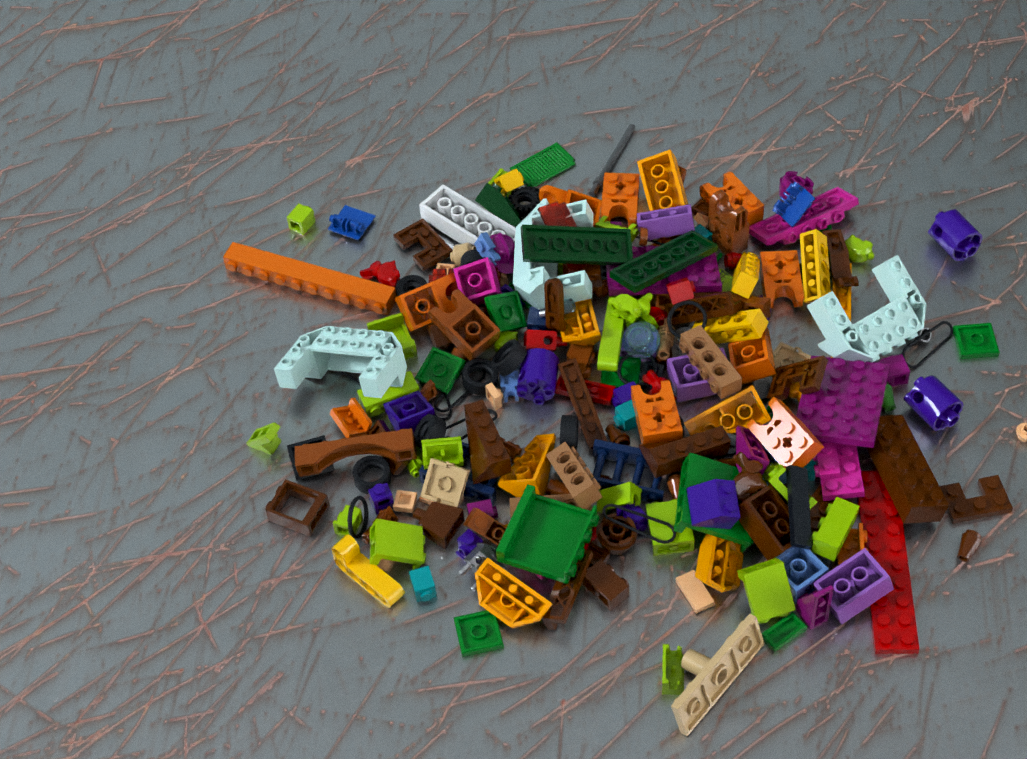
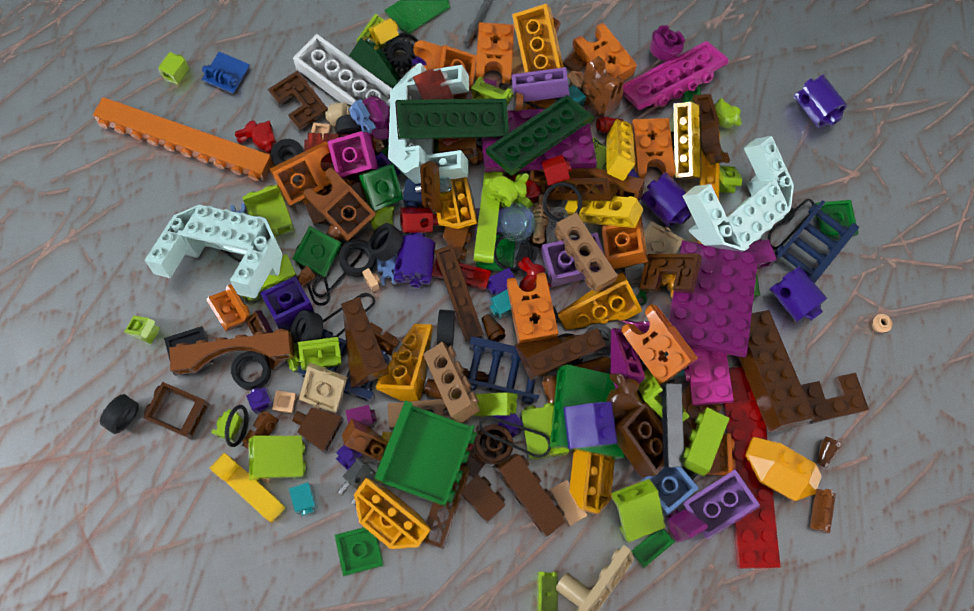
camera: 10 degrees left, 20 degrees up
blue hinge [772,182,816,227] -> none
none -> black tyre [99,394,139,434]
none -> reddish brown wedge [492,454,566,537]
none -> dark purple cylinder [640,172,692,227]
none -> lime slope [719,165,742,193]
none -> light orange wedge [746,437,822,502]
none -> dark blue fence [774,200,860,283]
none -> dark orange hinge [810,489,836,533]

